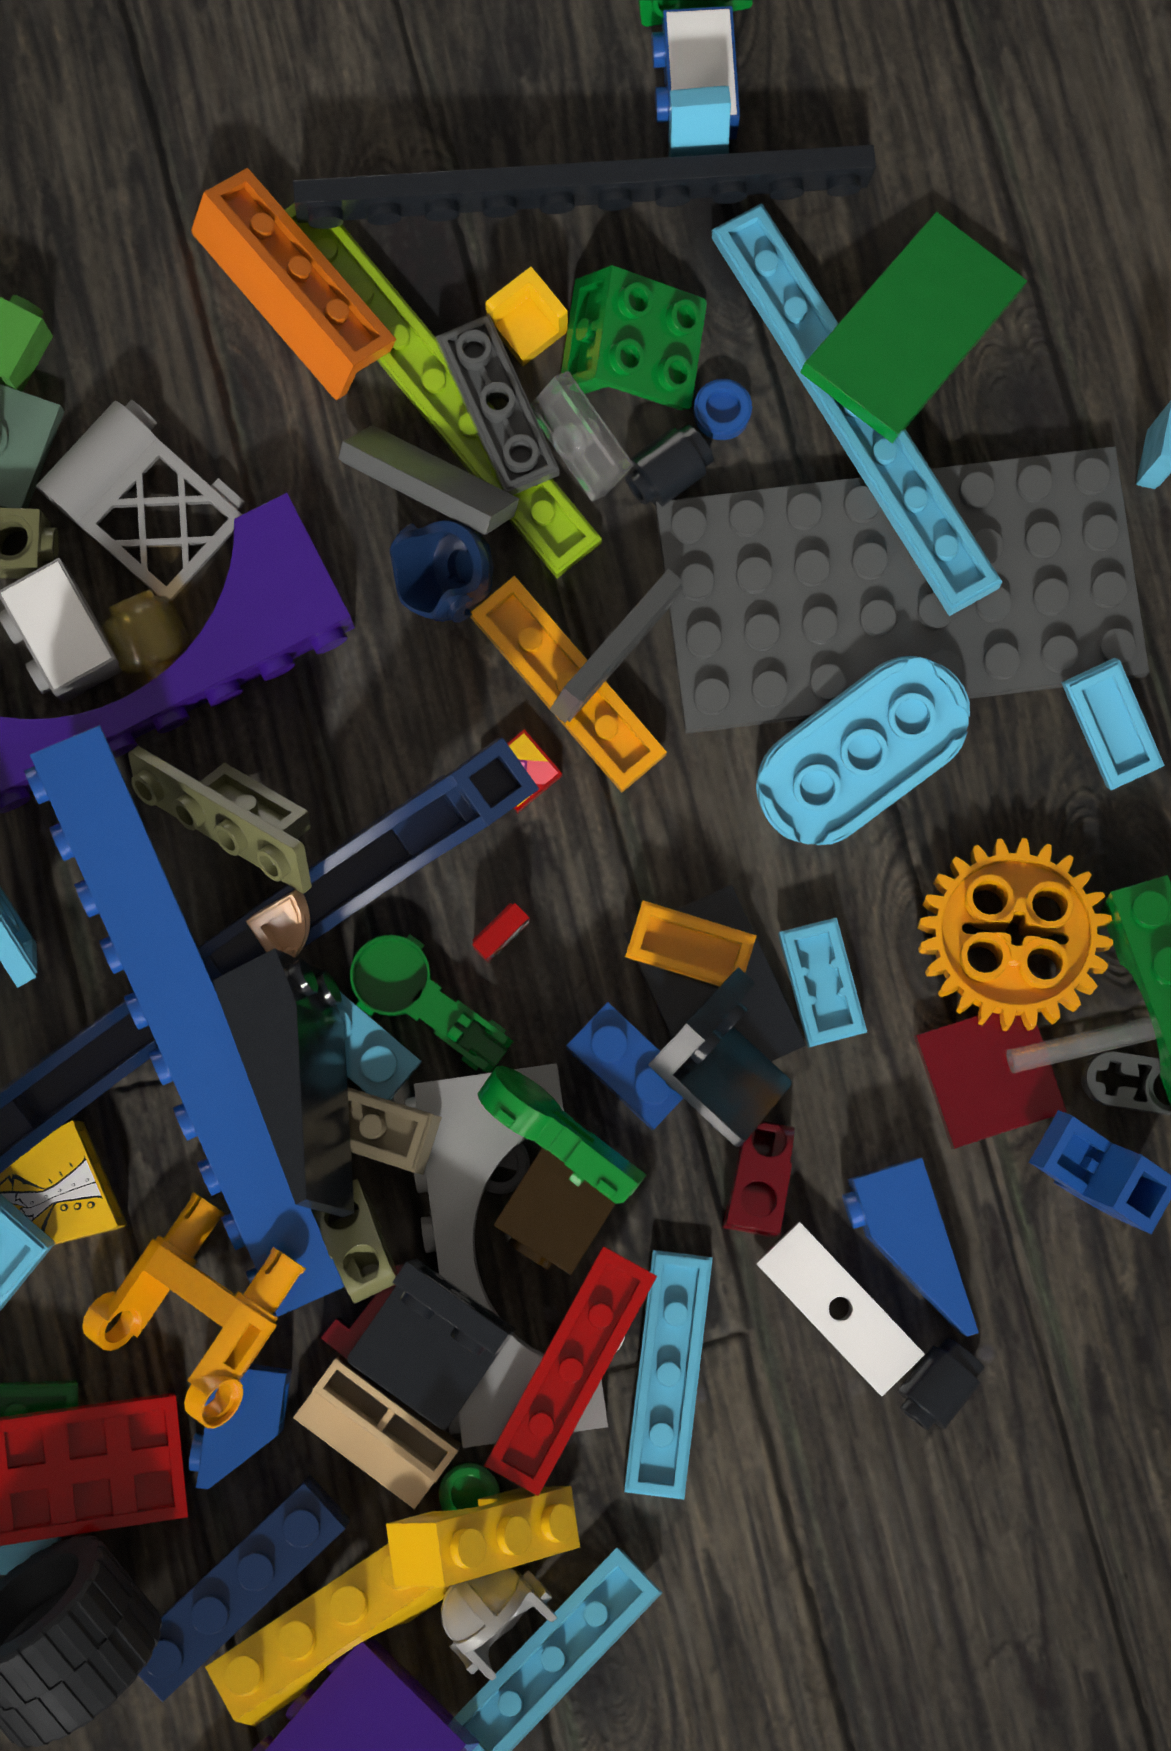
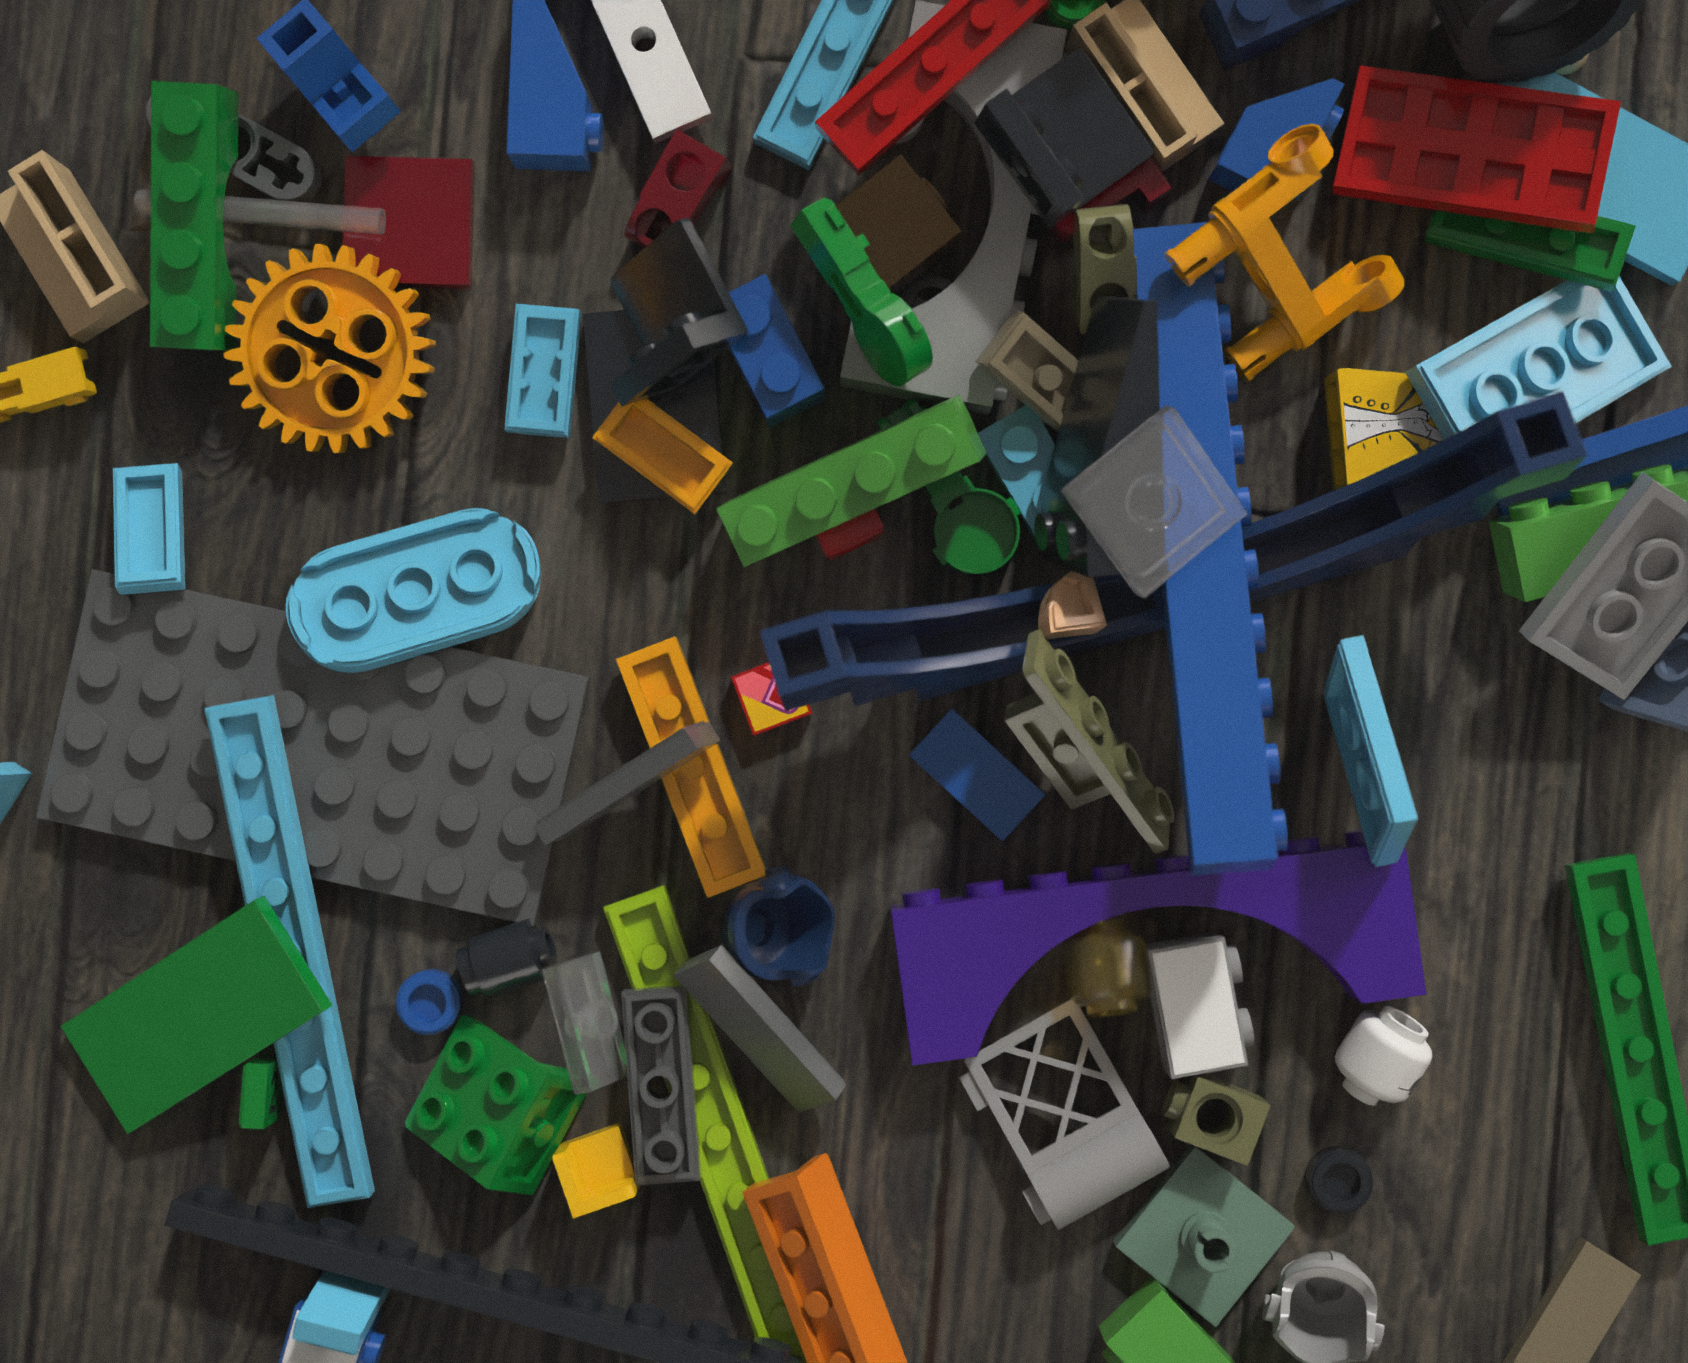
camera: 155 degrees left, 5 degrees up
none -> green tile [239,1054,282,1130]
none -> bright green brick [716,394,986,567]
none -> blue tile [909,708,1045,842]
none -> clear tile [1061,406,1247,598]

